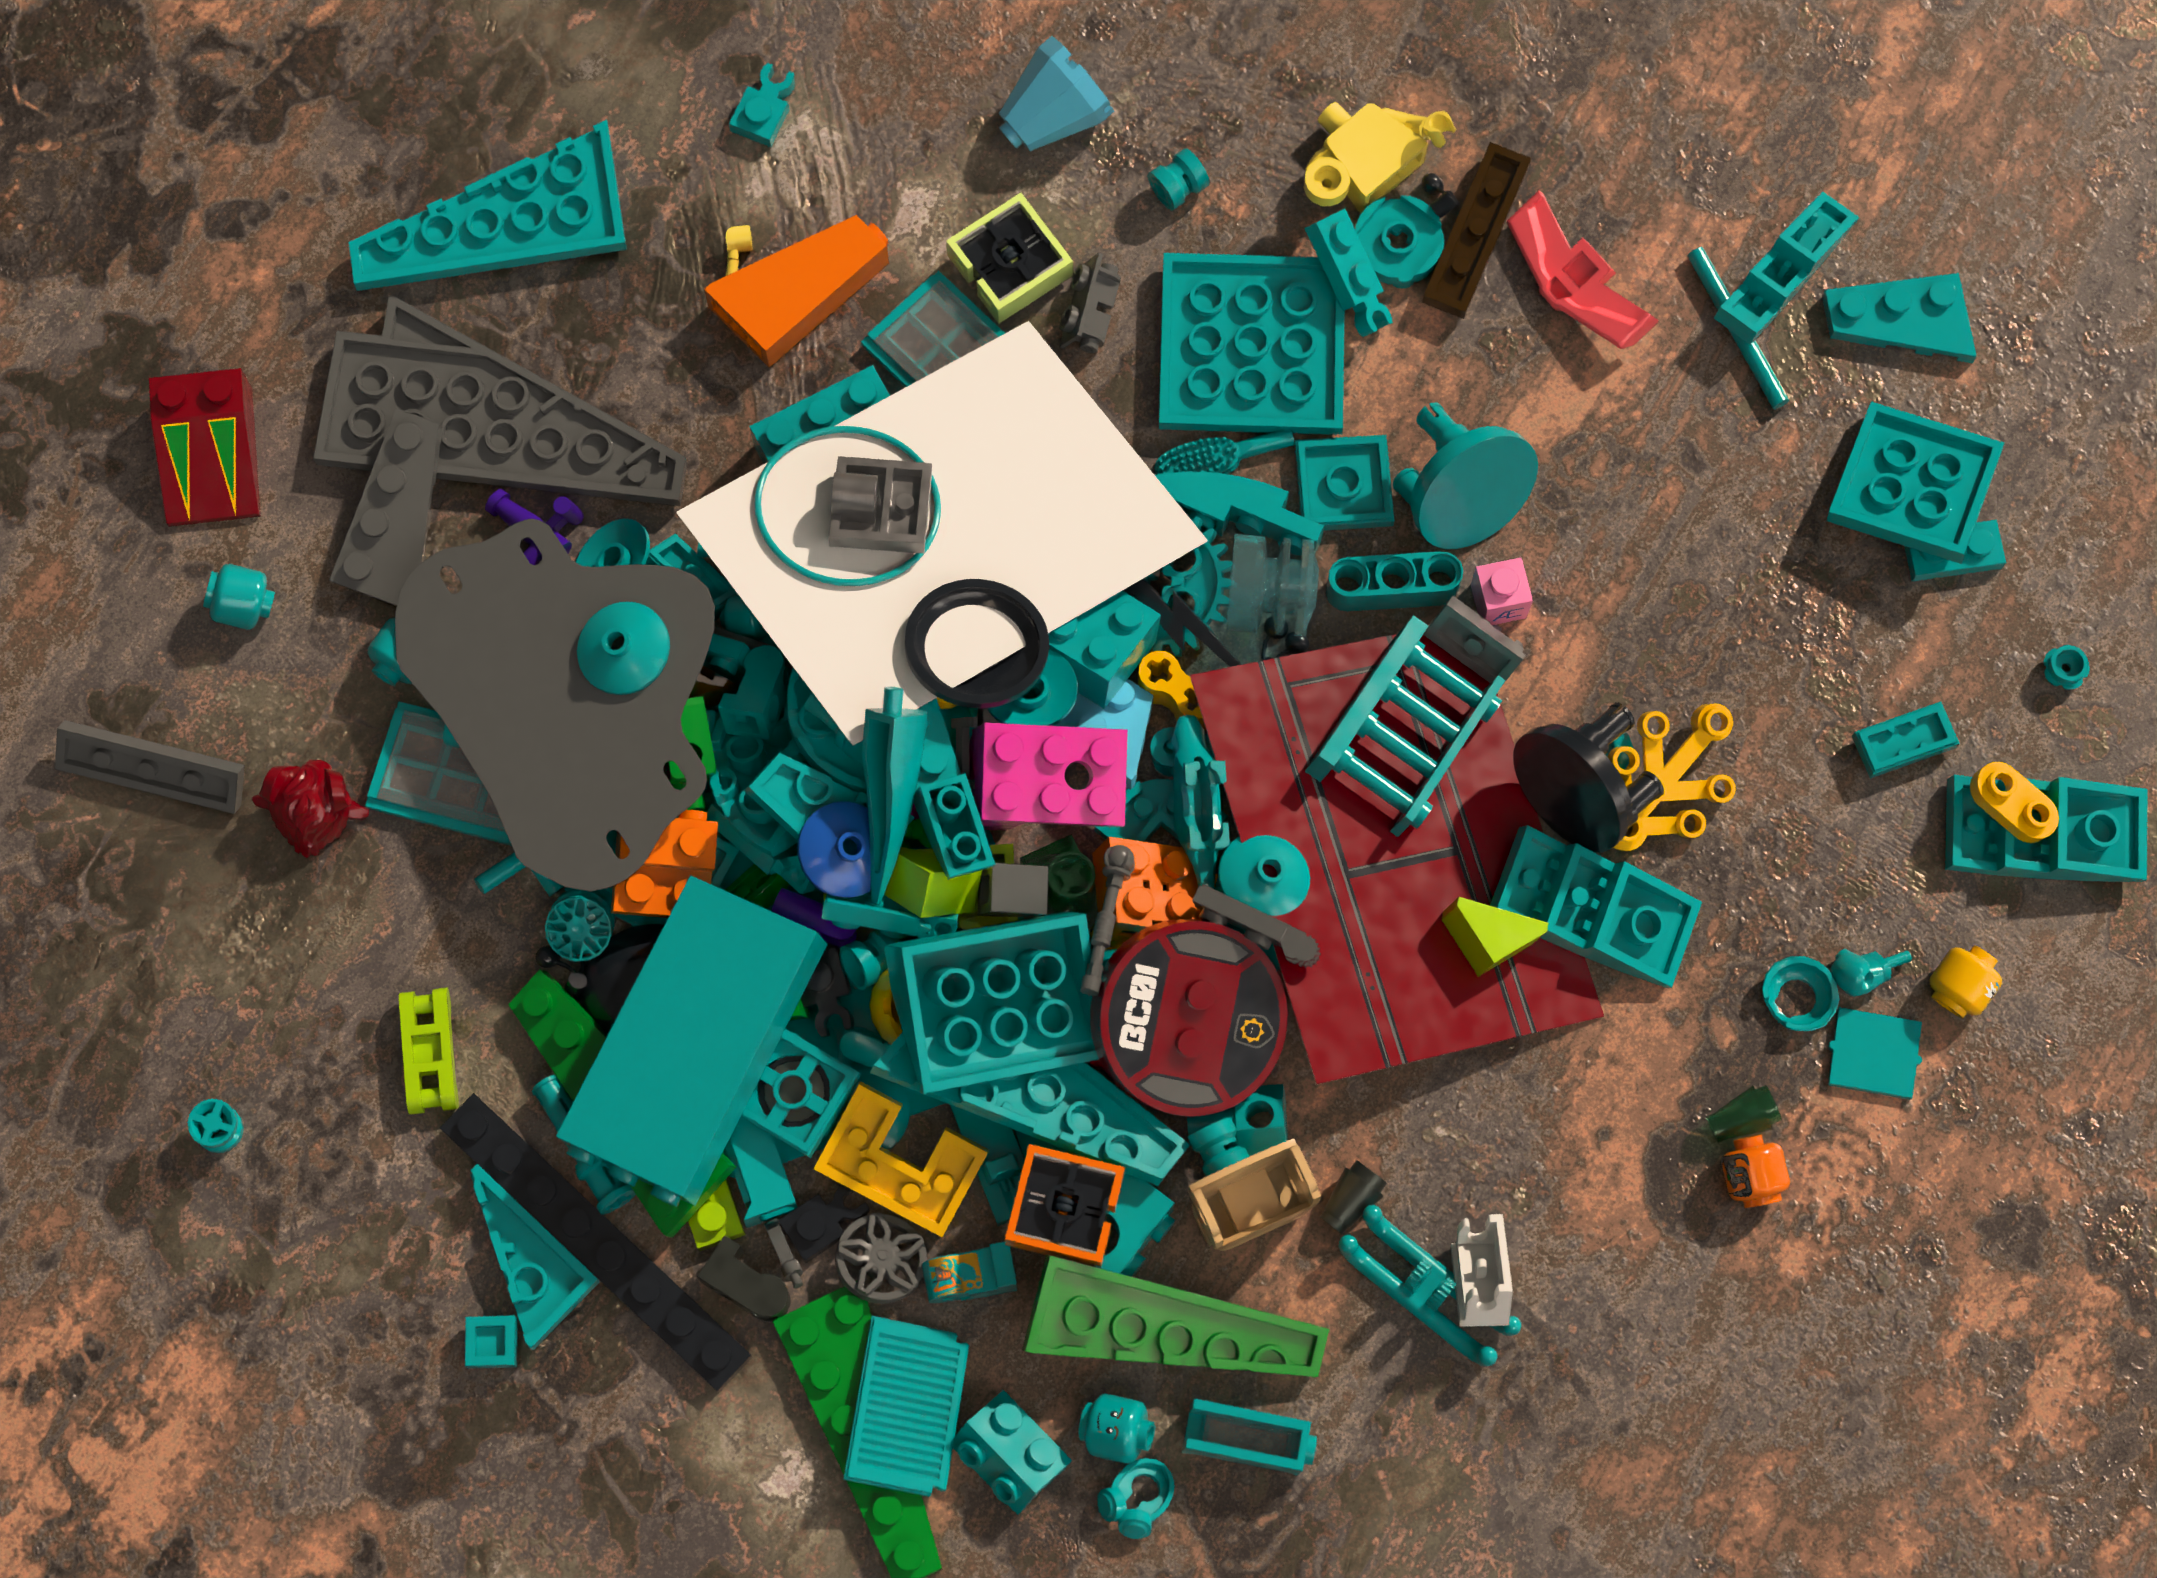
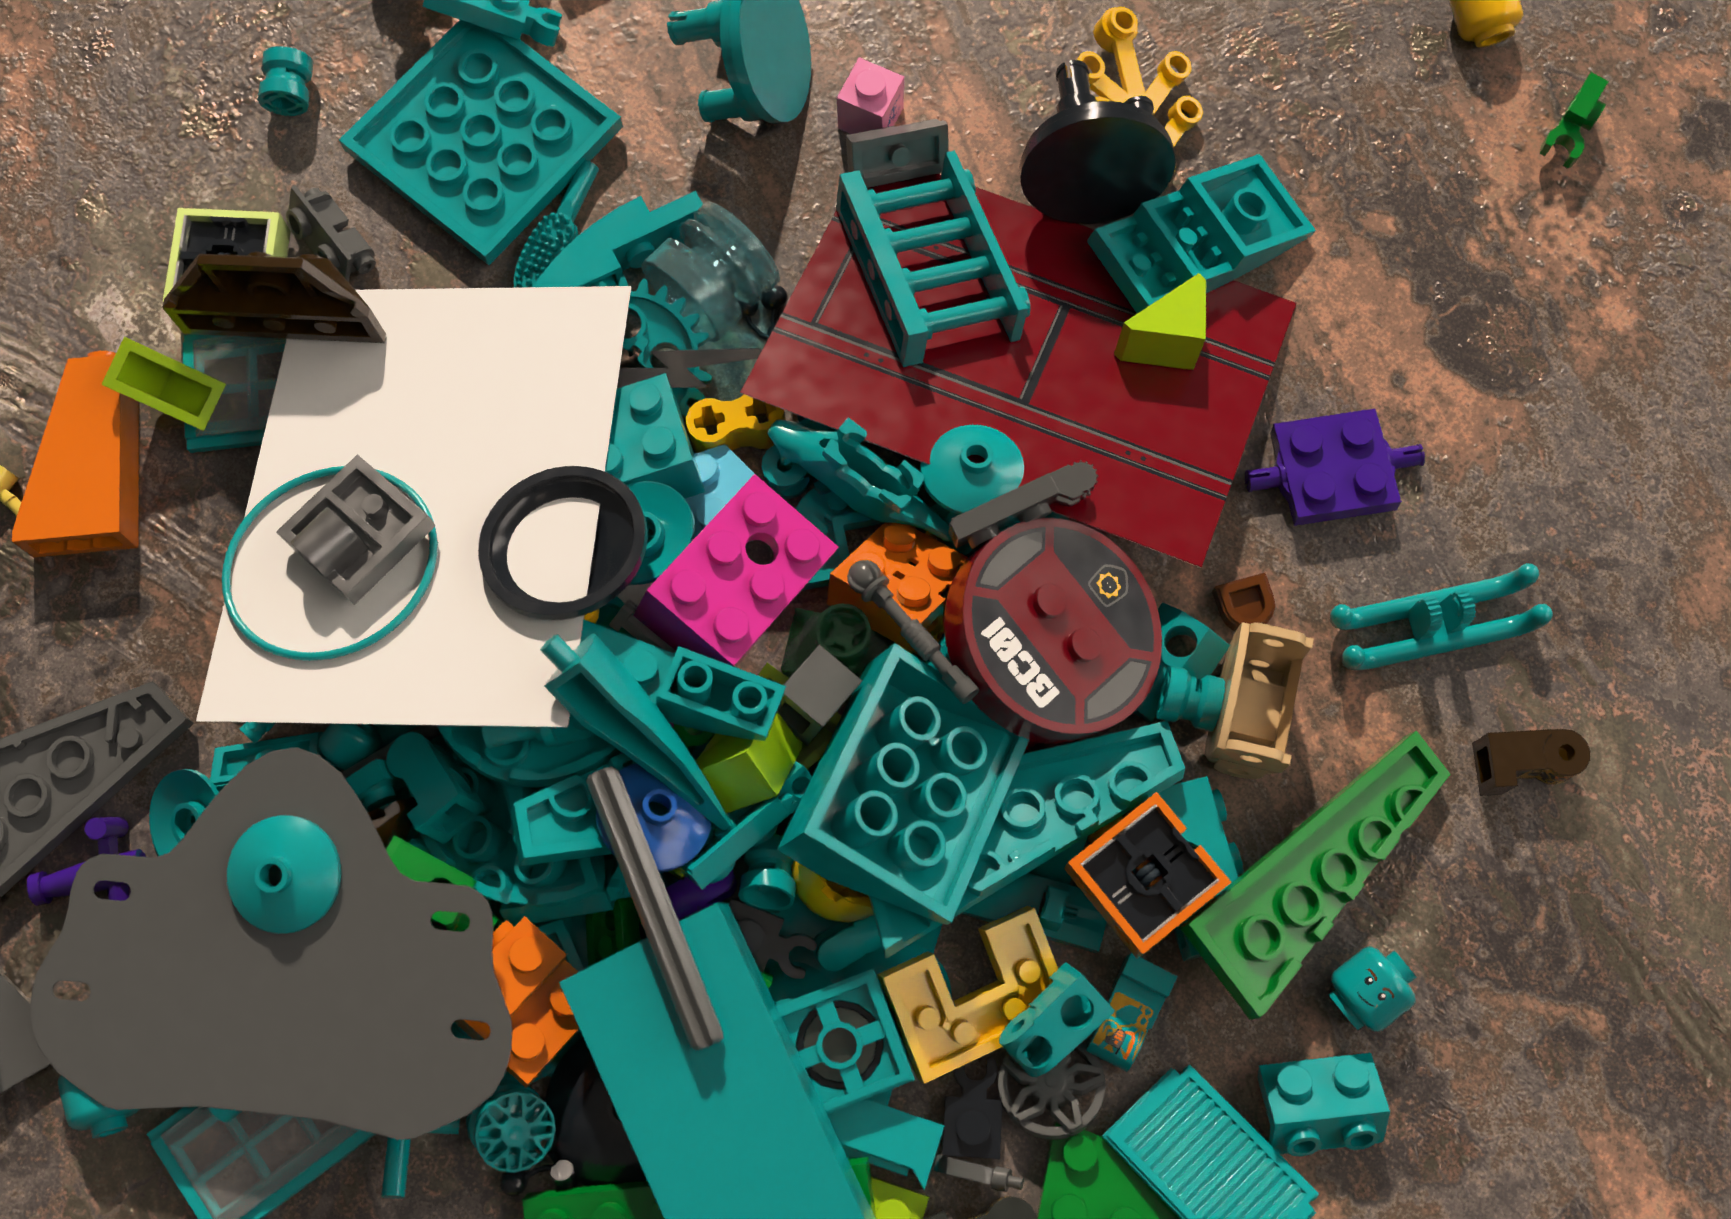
camera: 50 degrees left, 0 degrees up
teal arch [749,365,890,464] -> none
medium azure cone [999,36,1114,151] -> none
teal piece [1097,1458,1175,1539] -> none
teal window [1181,1399,1317,1476] -> none
teal tile [1294,435,1394,531] -> none
pearl dark grey cone [1320,1160,1387,1235] -> none
teal beam [1325,551,1463,611] -> none
white hinge [1451,1214,1513,1327] -> none
clear green cone [1706,1085,1782,1143] -> none
orange head [1721,1134,1790,1208] -> none
teal piece [1762,956,1840,1031] -> none
teal piece [1827,1007,1922,1100] -> none
teal piece [1830,948,1912,997] -> none
none -> lime slope [101,337,226,431]
none -> dark brown wedge [162,252,386,343]
none -> dark grey axle [586,767,723,1050]
none -> teal leg [999,962,1115,1078]
none -> reddish brown tile [1212,572,1275,632]
none -> dark purple plate [1245,408,1425,526]
none -> dark brown leg [1472,729,1591,796]
none -> green plate [1540,72,1609,169]

